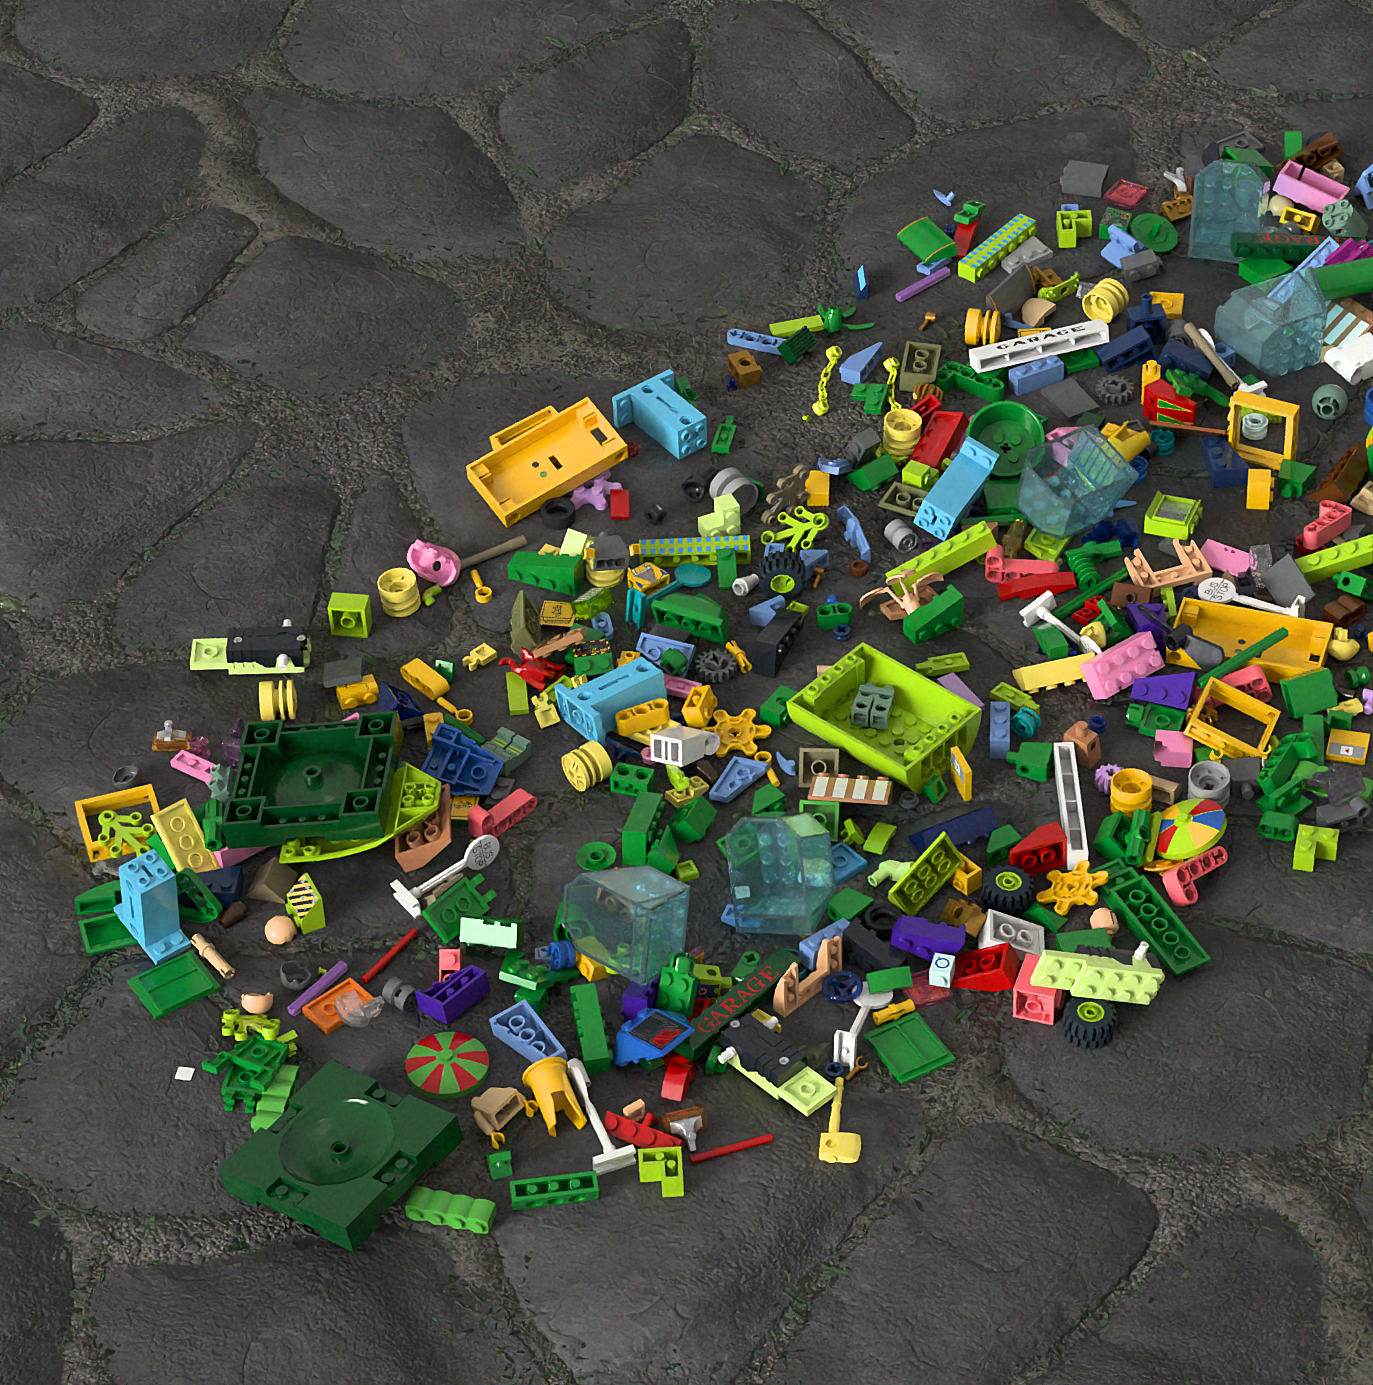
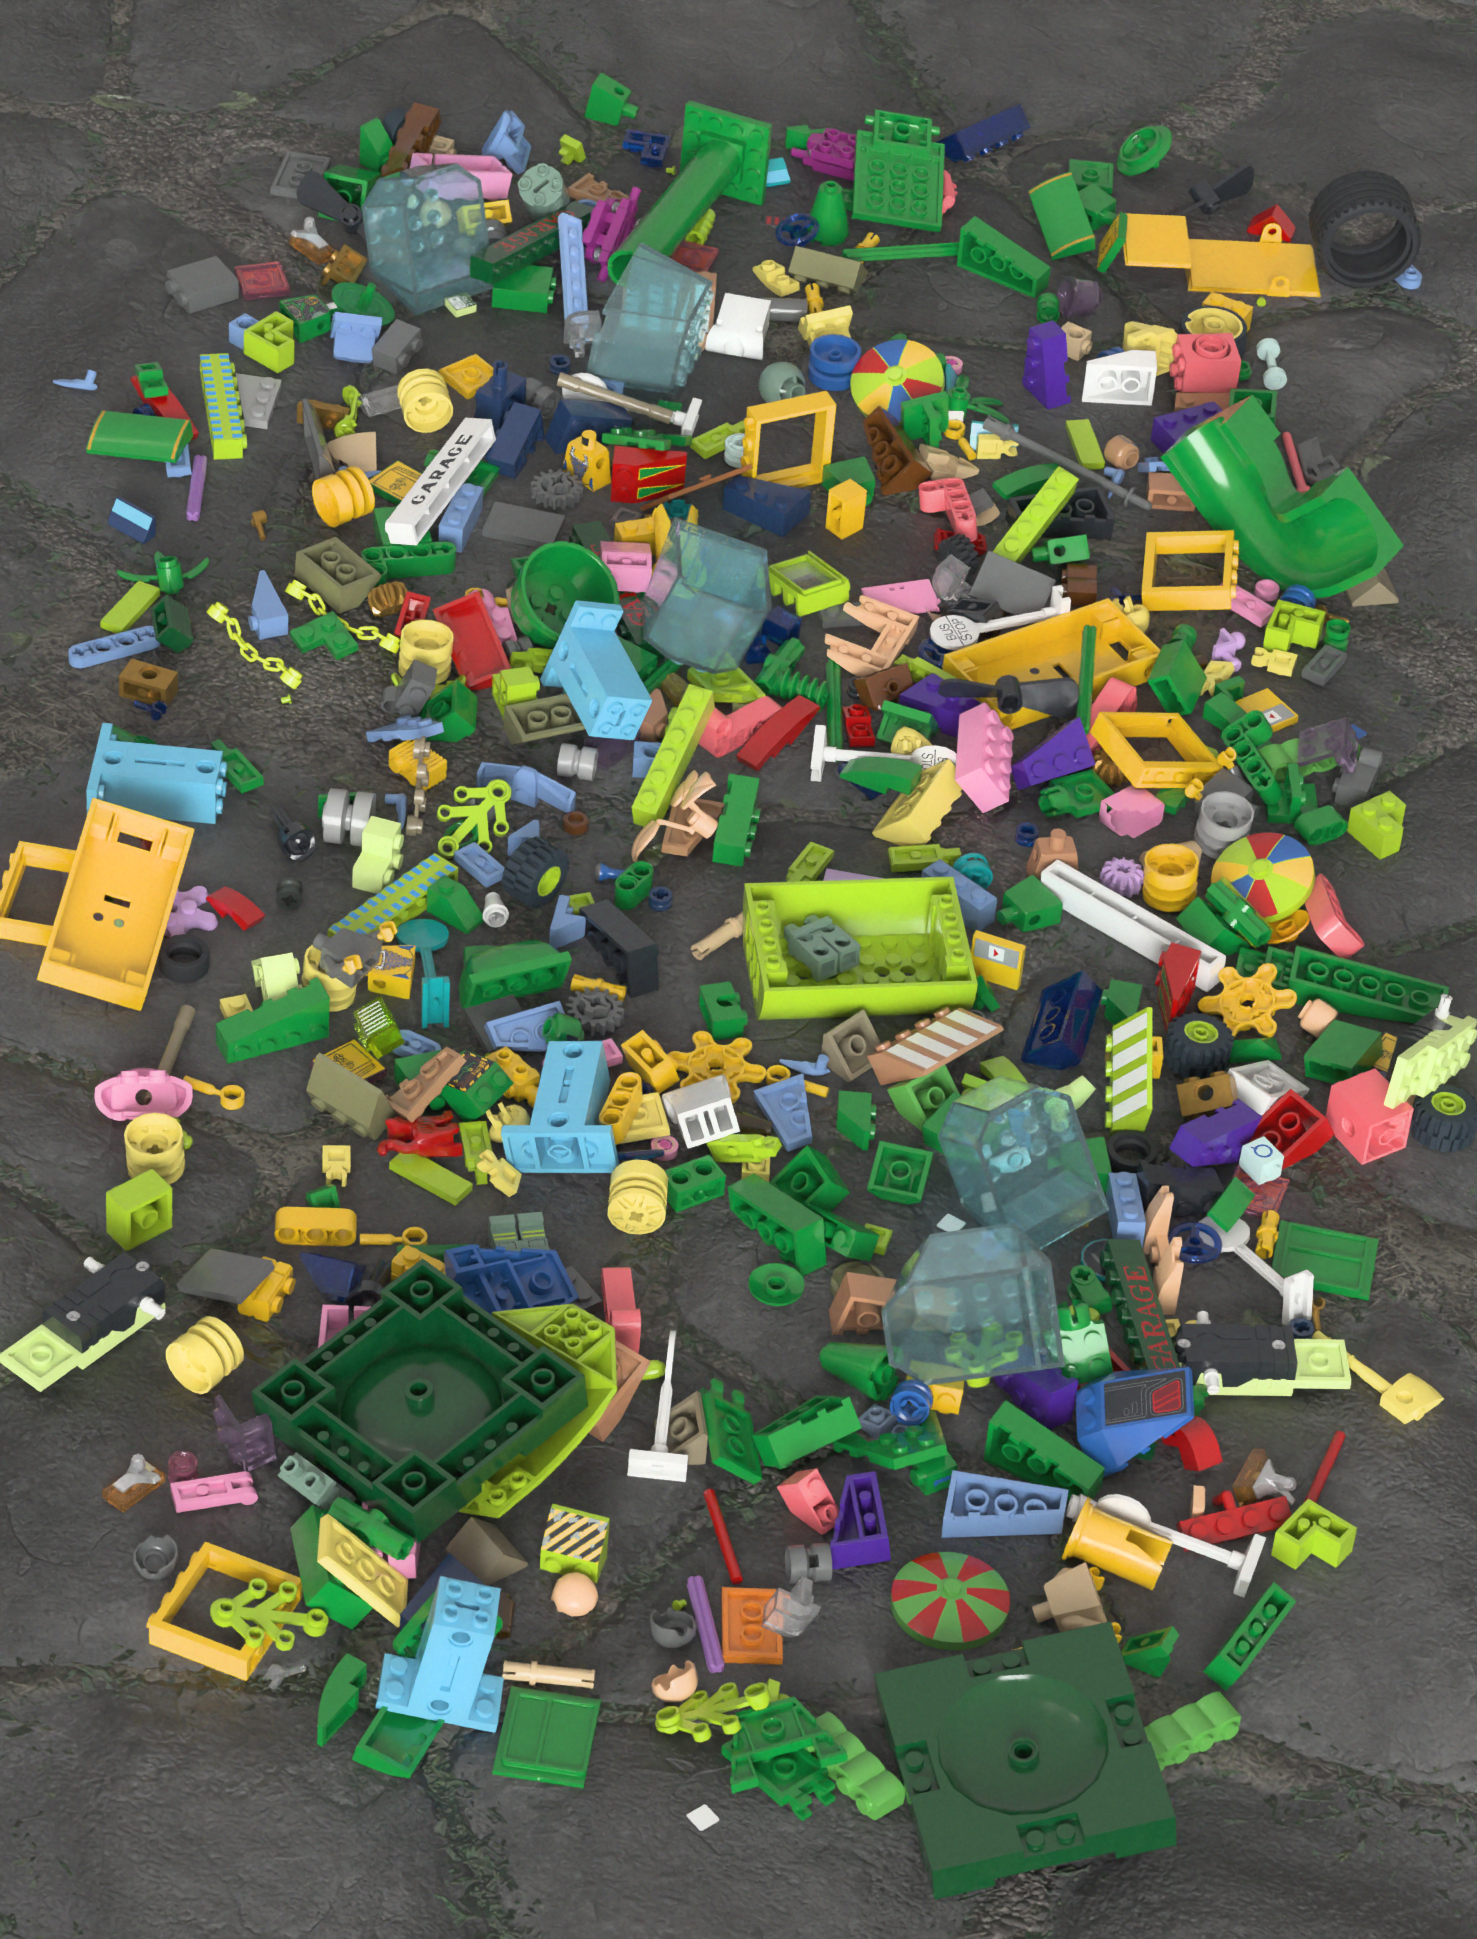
camera: 55 degrees left, 0 degrees up
none -> tile [445,293,476,318]

